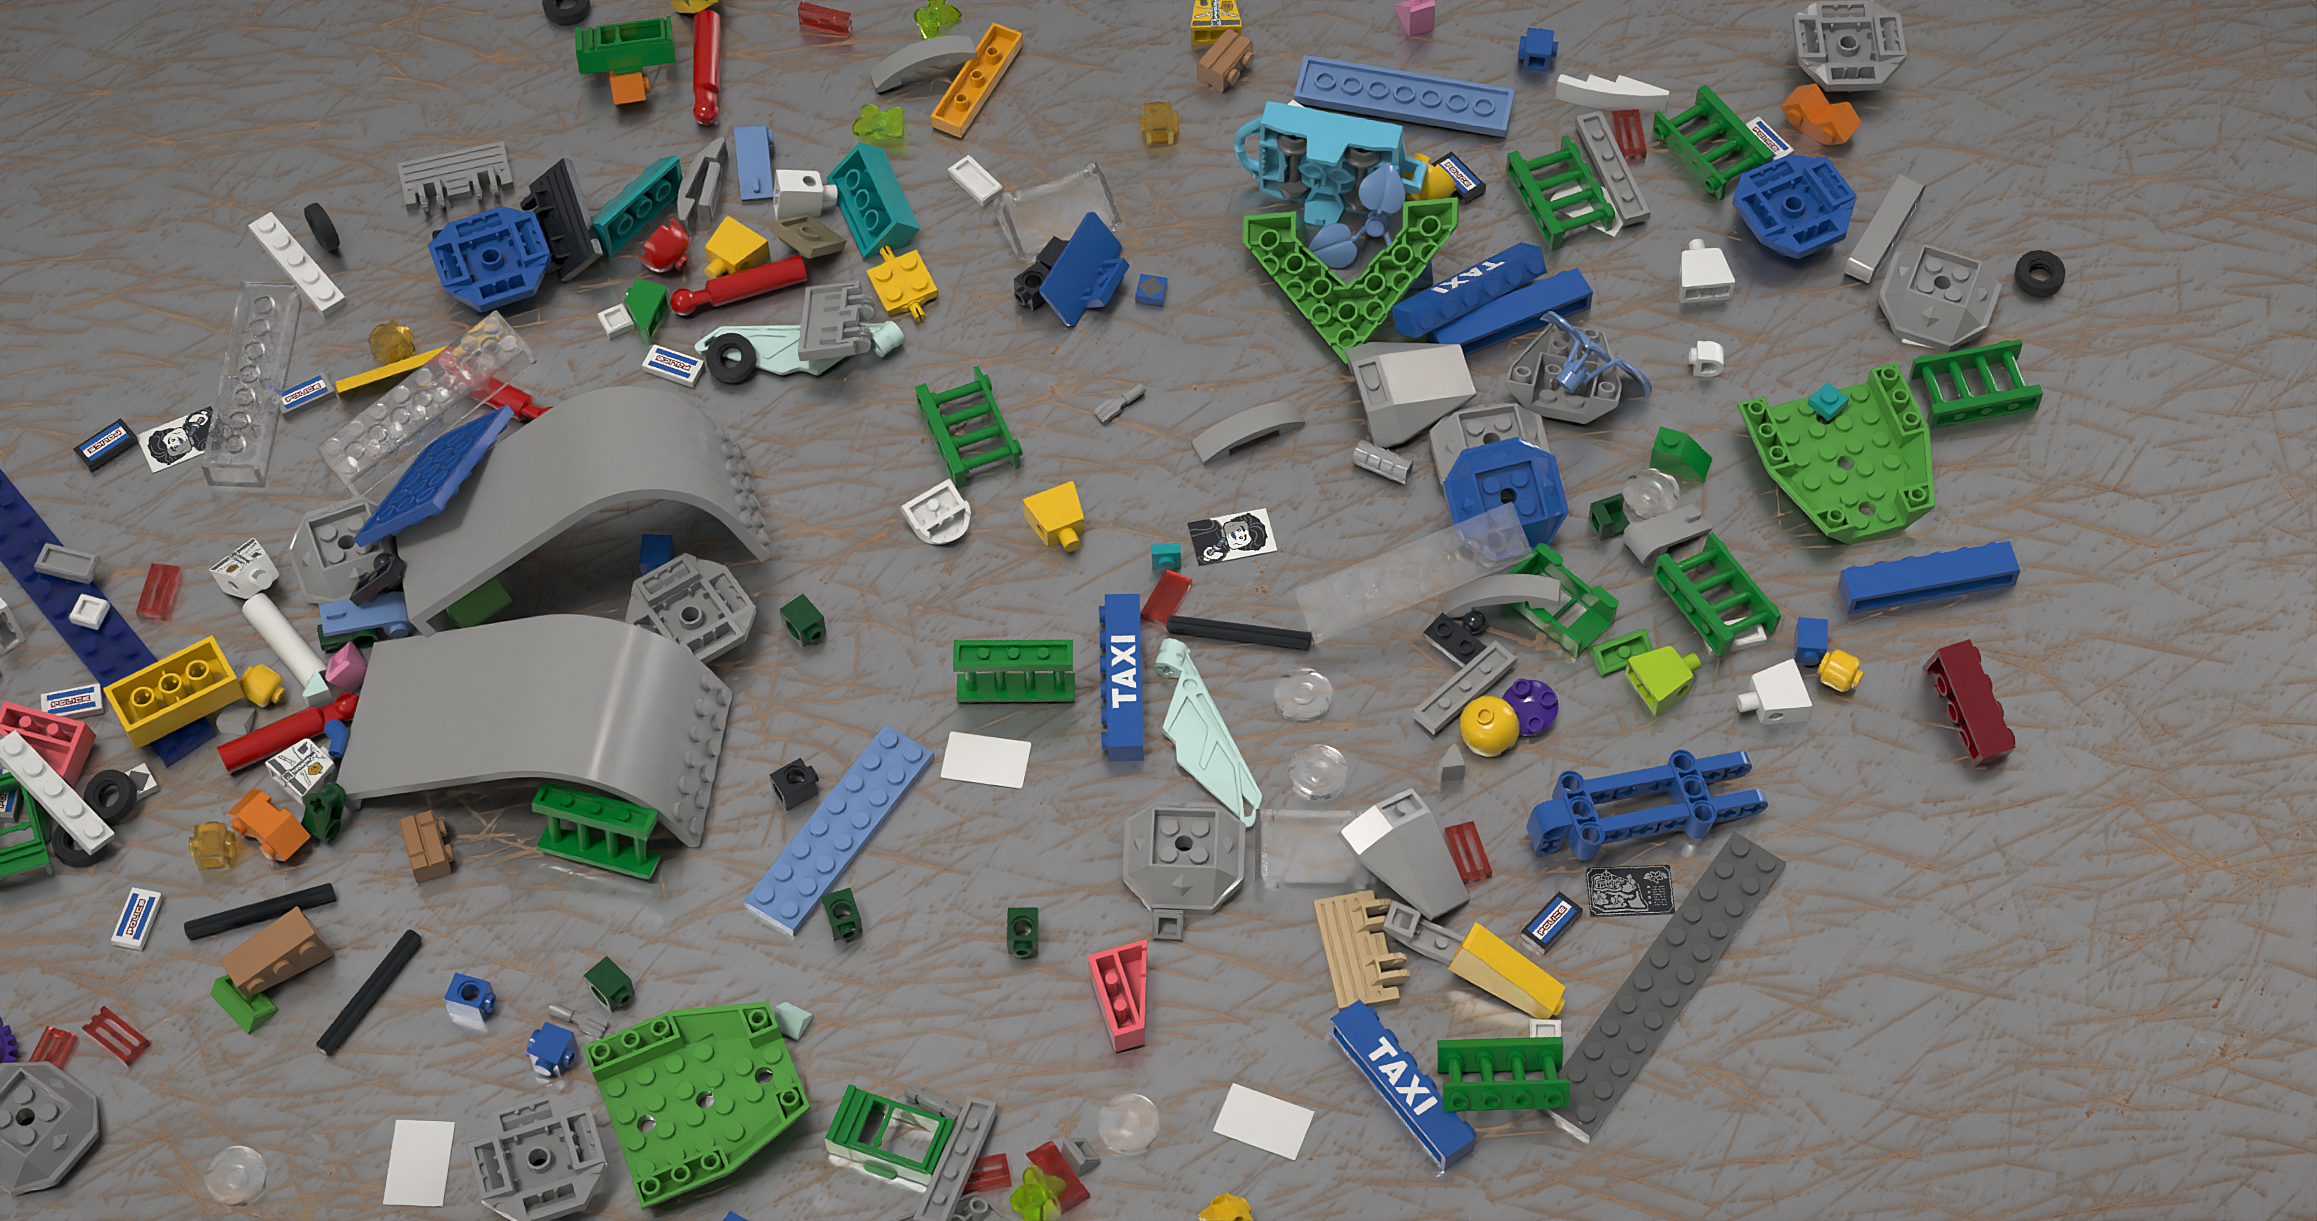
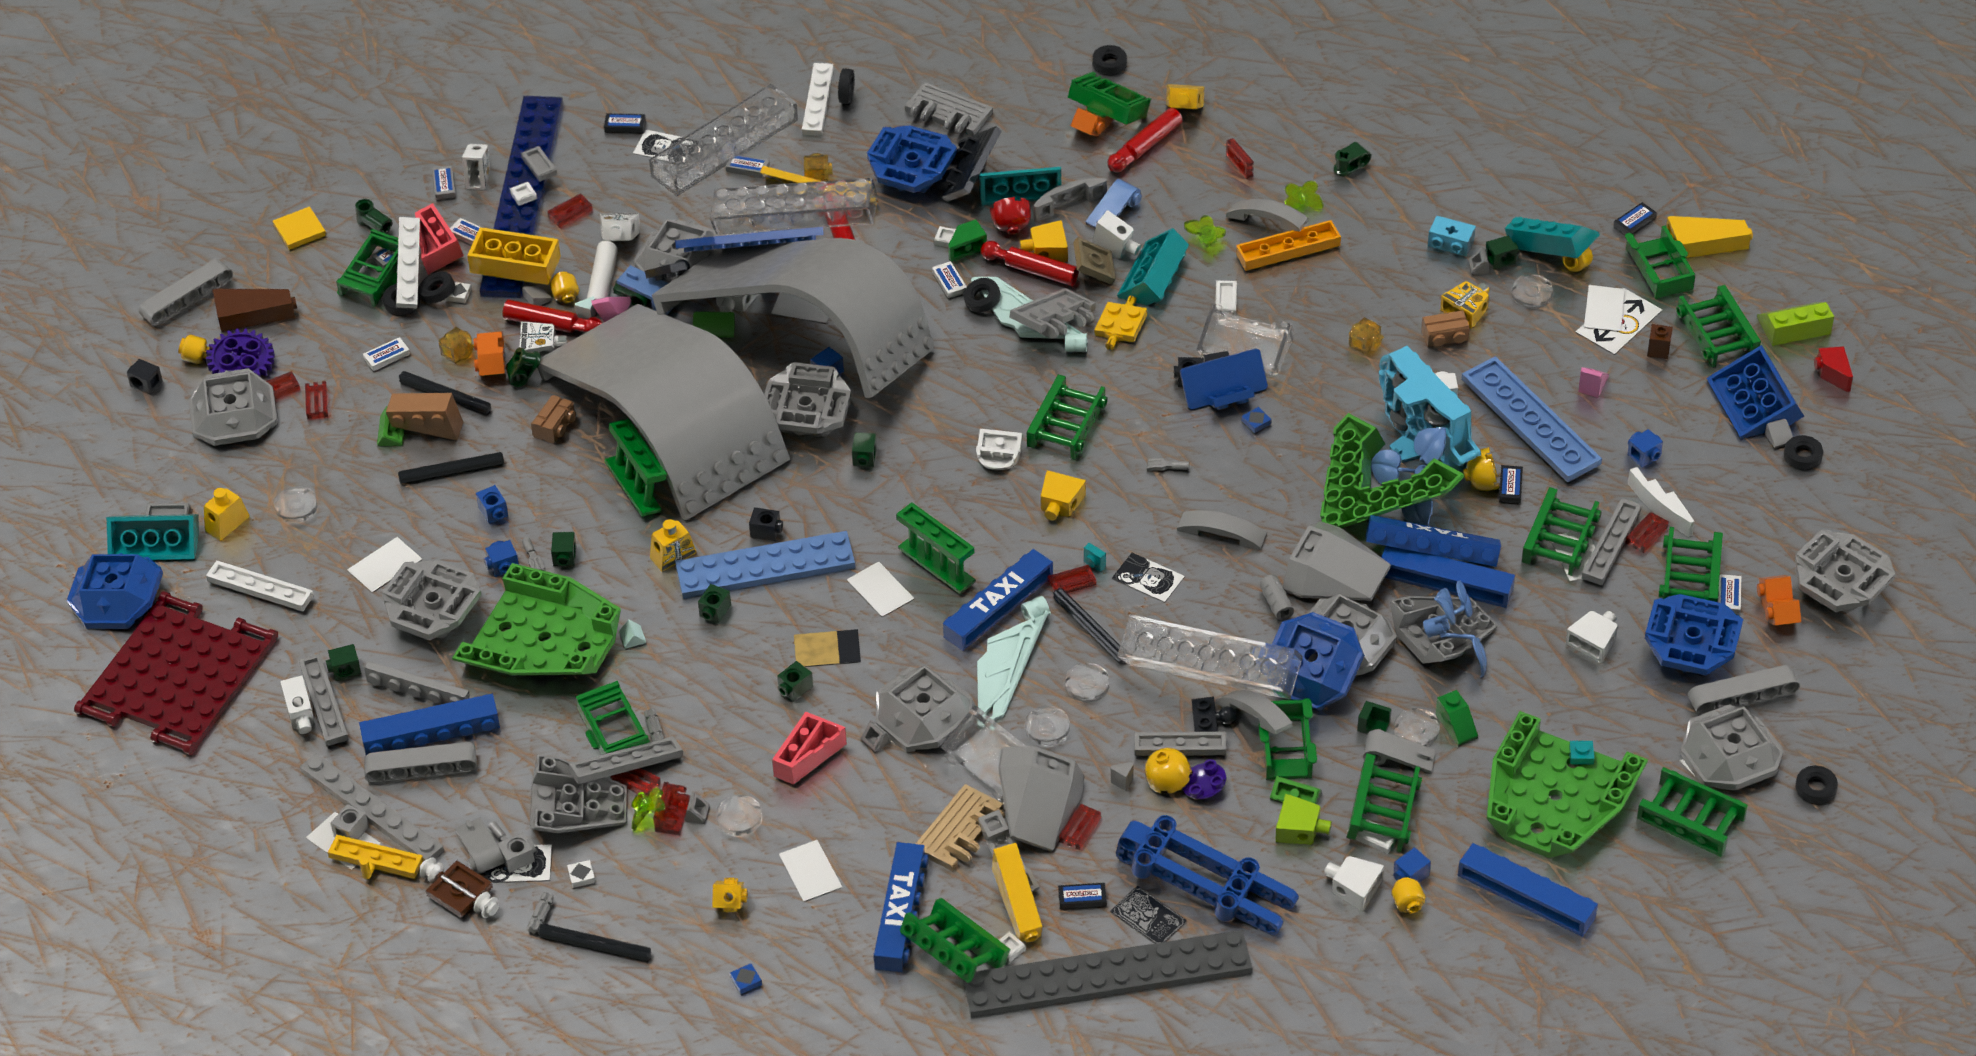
camera: 45 degrees right, 10 degrees down
blue arm [324,719,349,758] -> none
light grey tile [699,162,723,222] -> none
white plate [1689,341,1724,377] -> none
dark red wedge [1923,639,2016,766] -> none
none -> yellow torso [650,519,697,572]
none -> pearl gold sticker [794,629,861,666]

